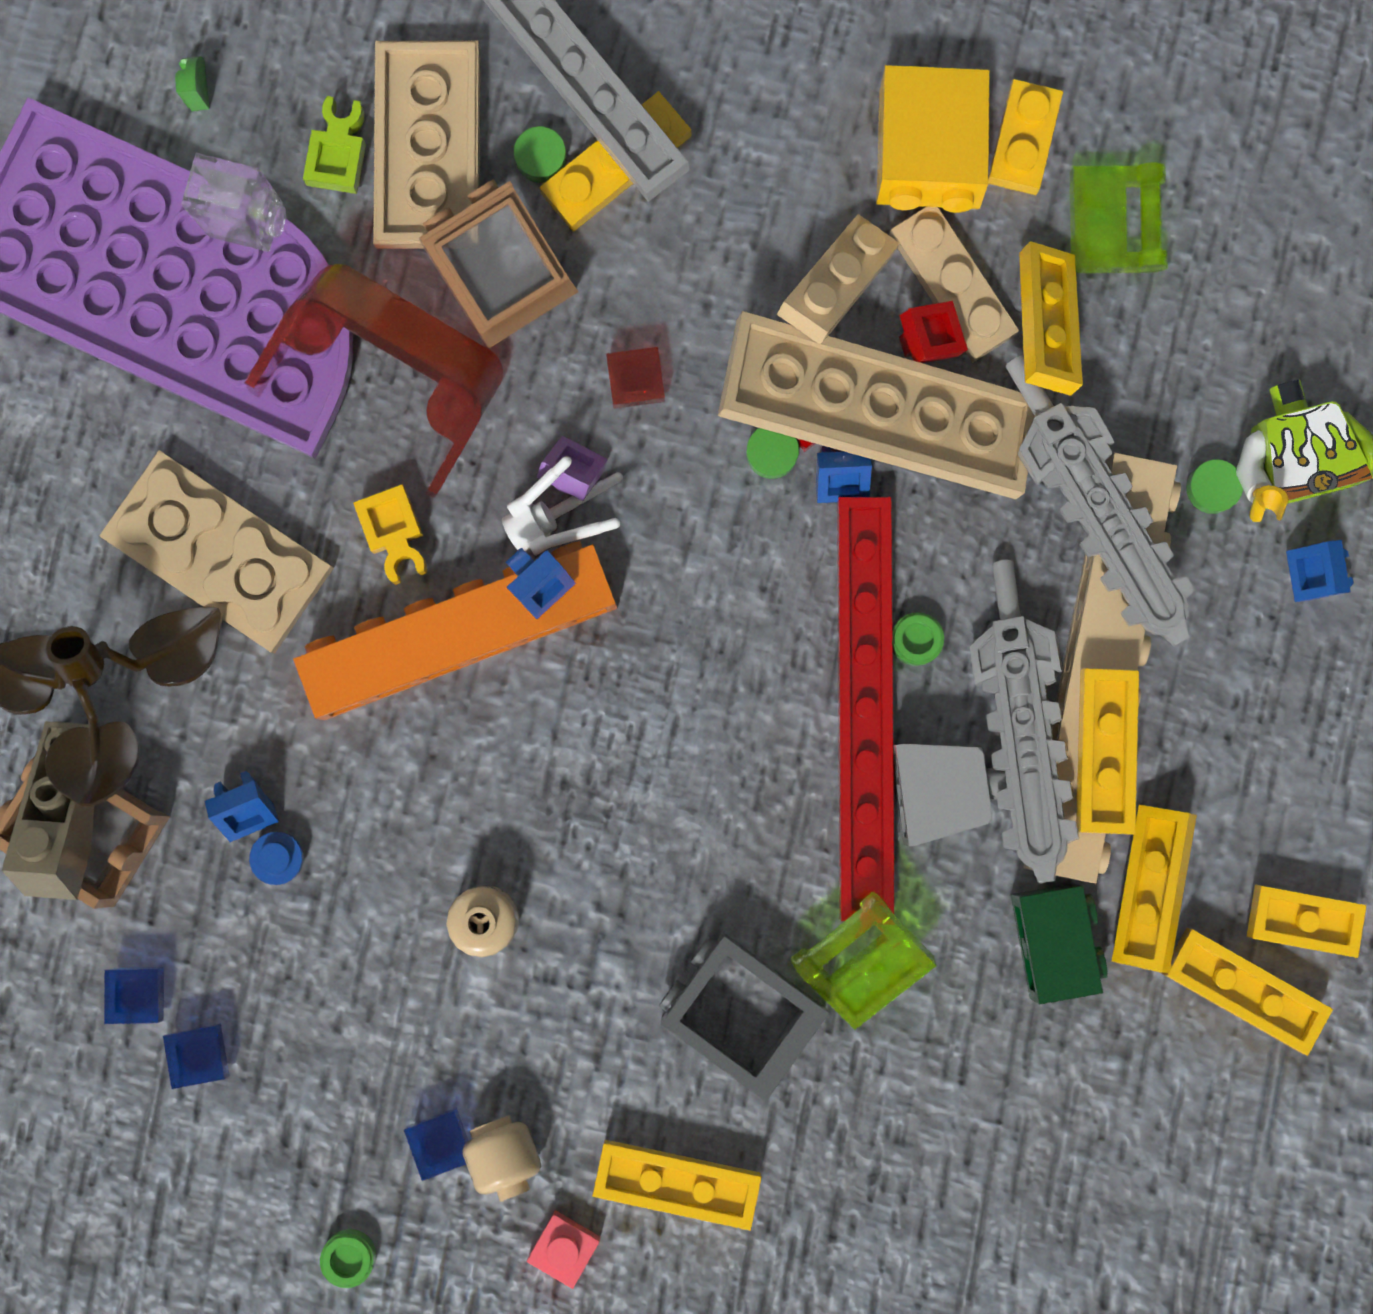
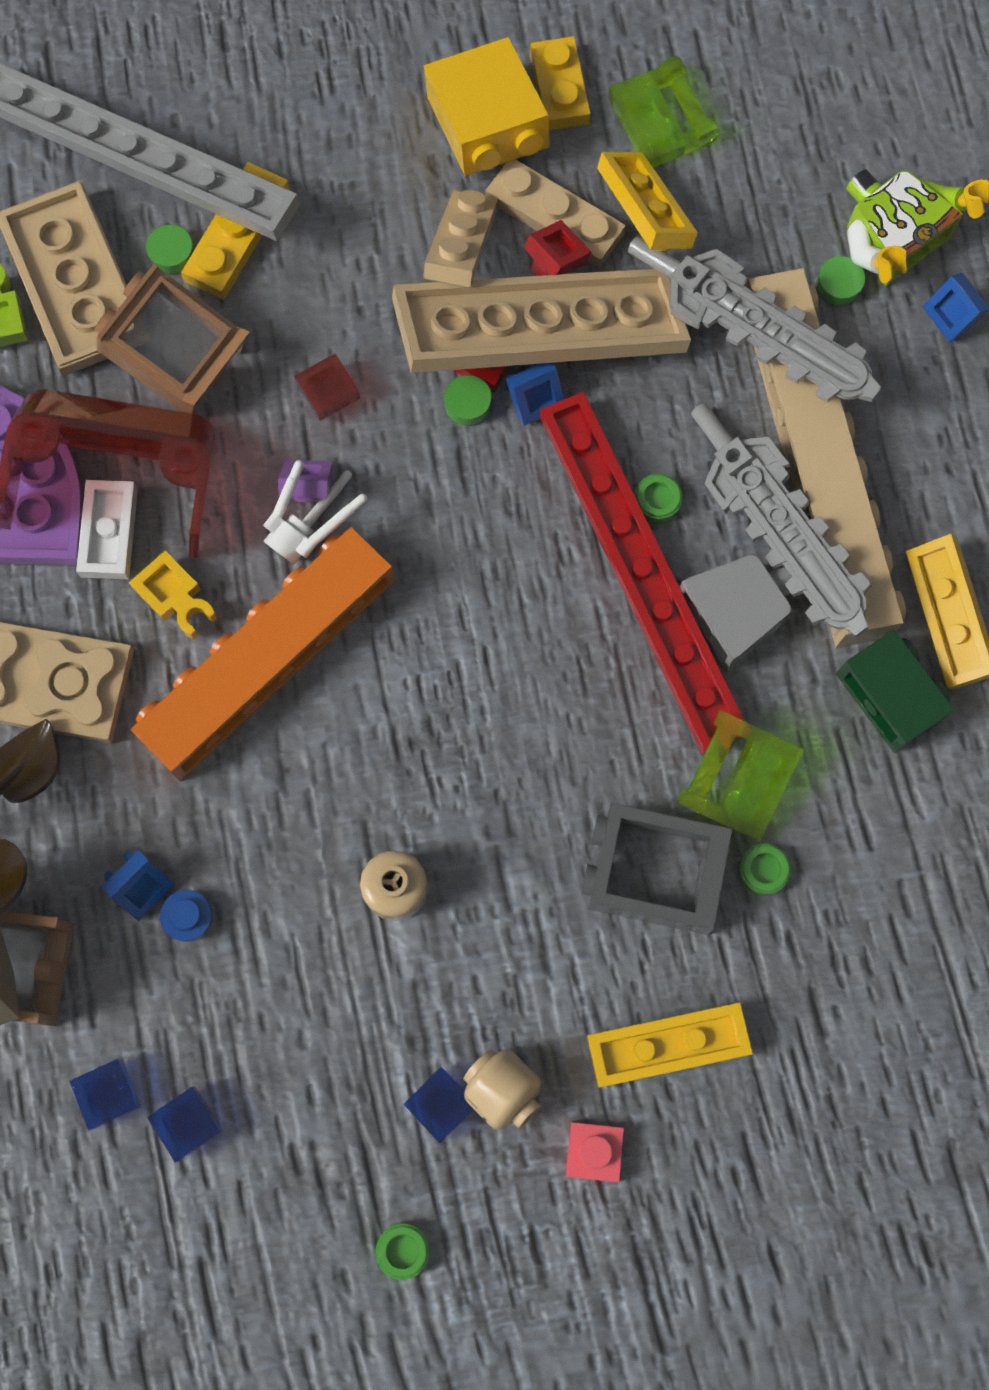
camera: 25 degrees left, 10 degrees down
blue tile [506,548,576,619] -> none
yellow plate [1076,668,1139,834] -> none
none -> white plate [76,480,138,580]
none -> bright green tile [738,843,791,896]

